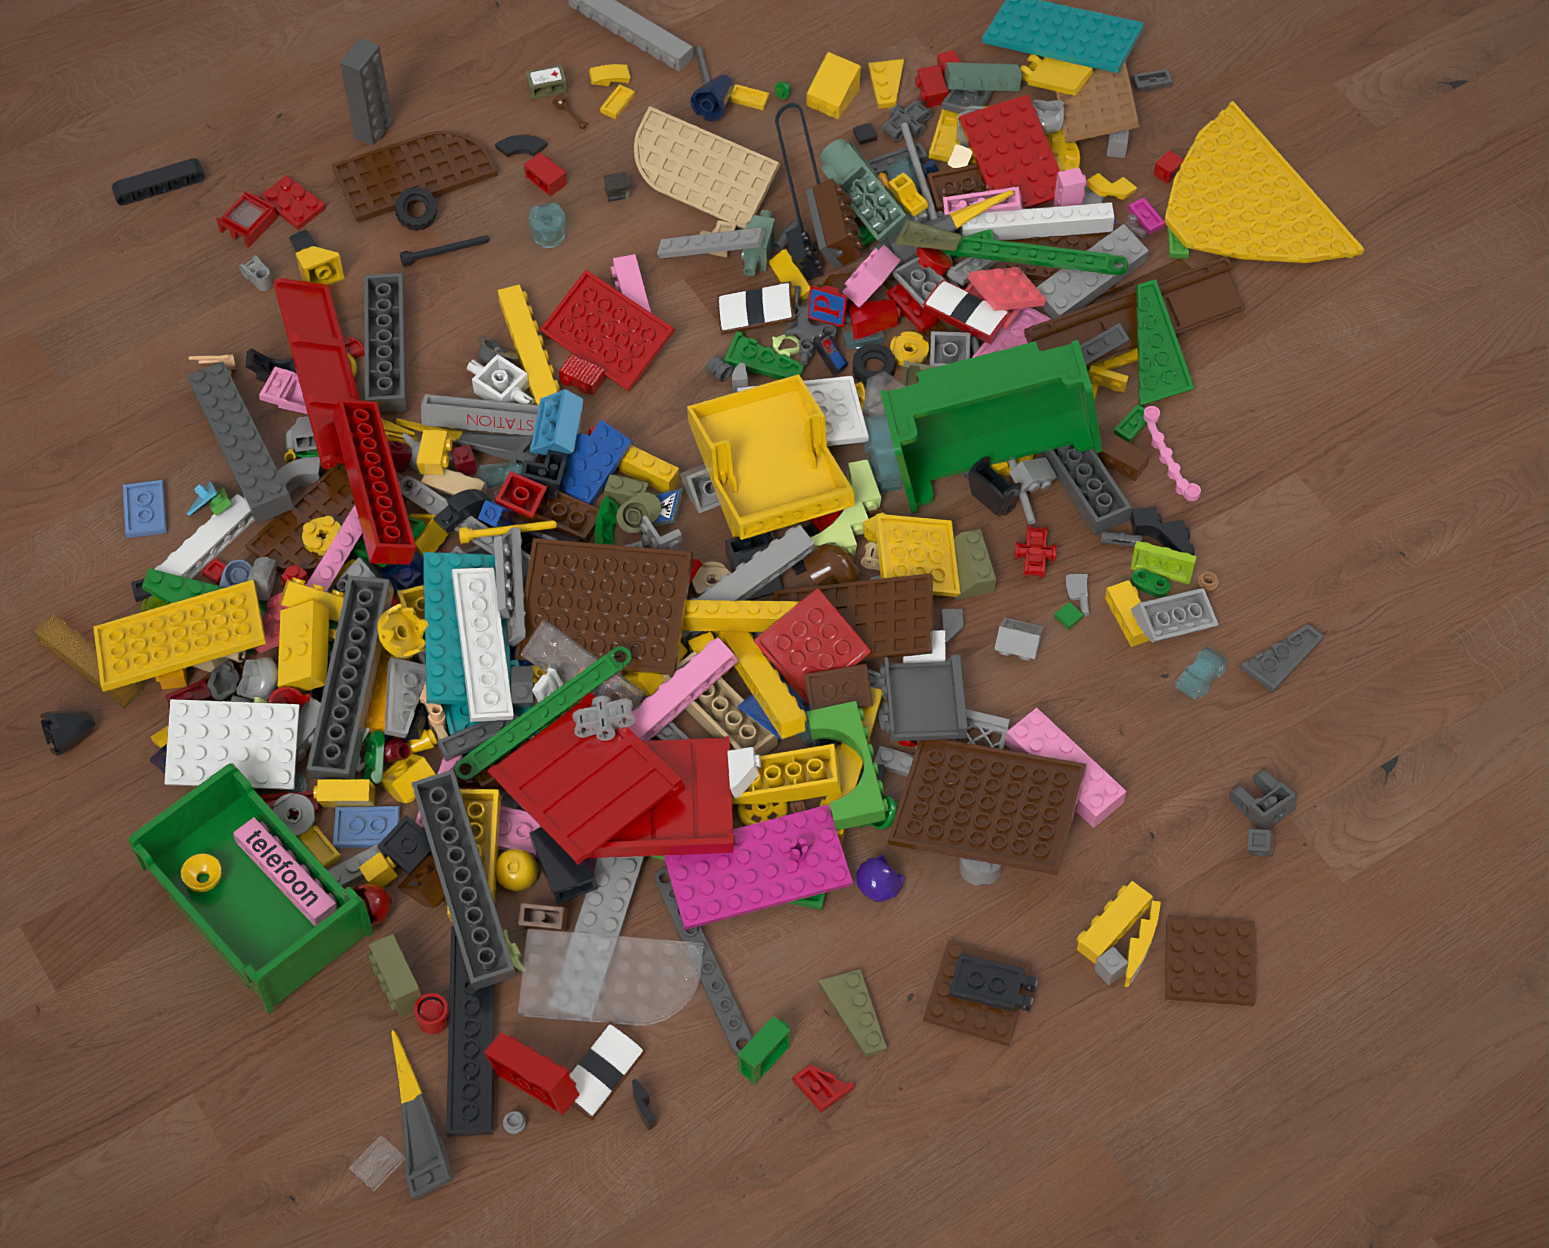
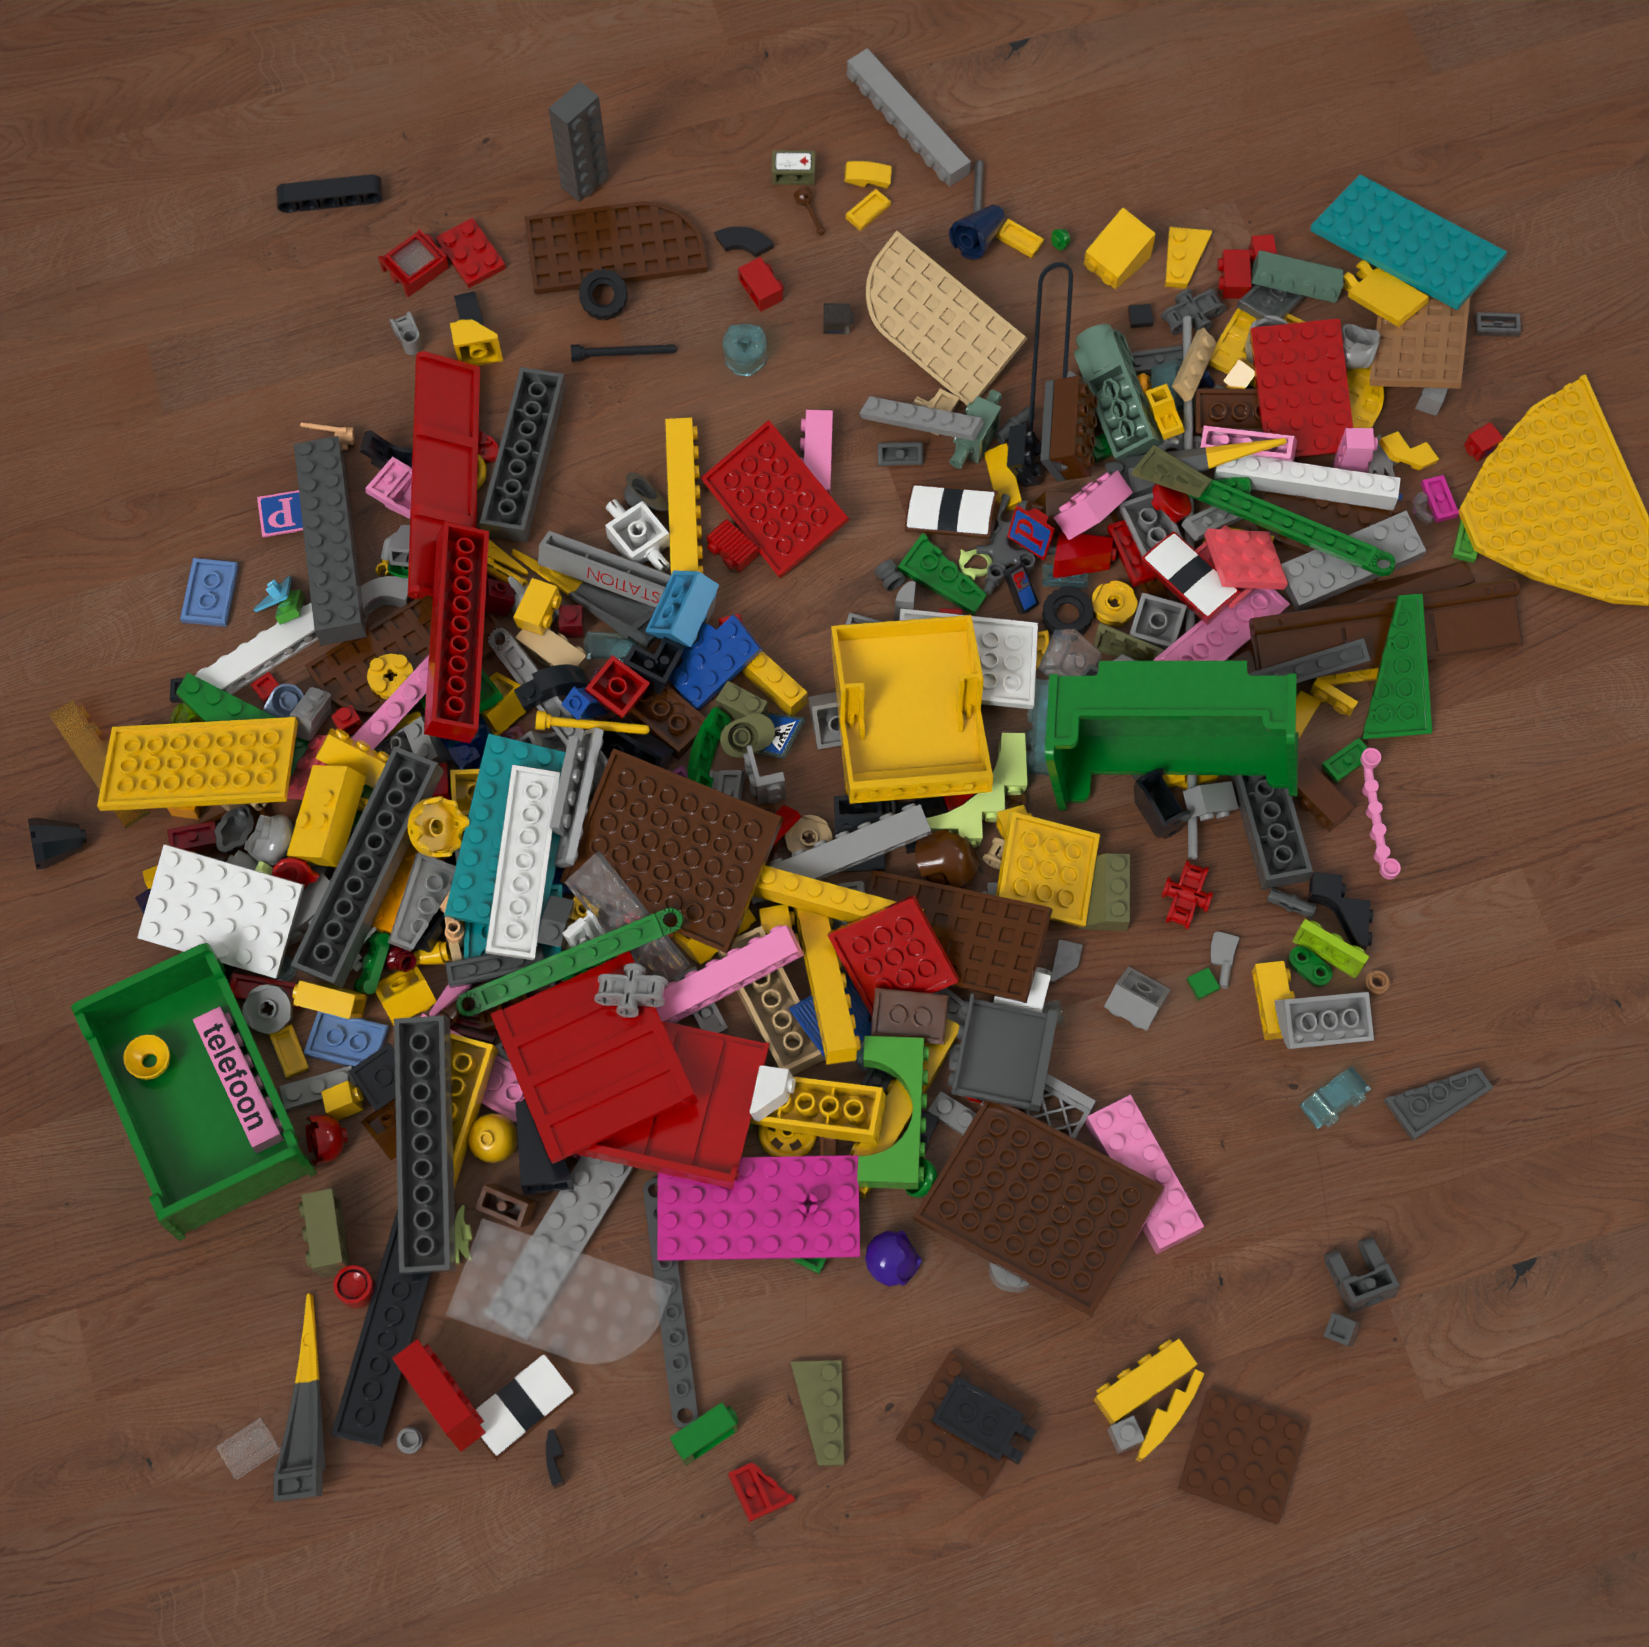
camera: 15 degrees right, 10 degrees up
none -> blue piece [257,490,303,538]
none -> dark grey slope [877,442,923,466]
none -> tan plate [1172,328,1217,402]

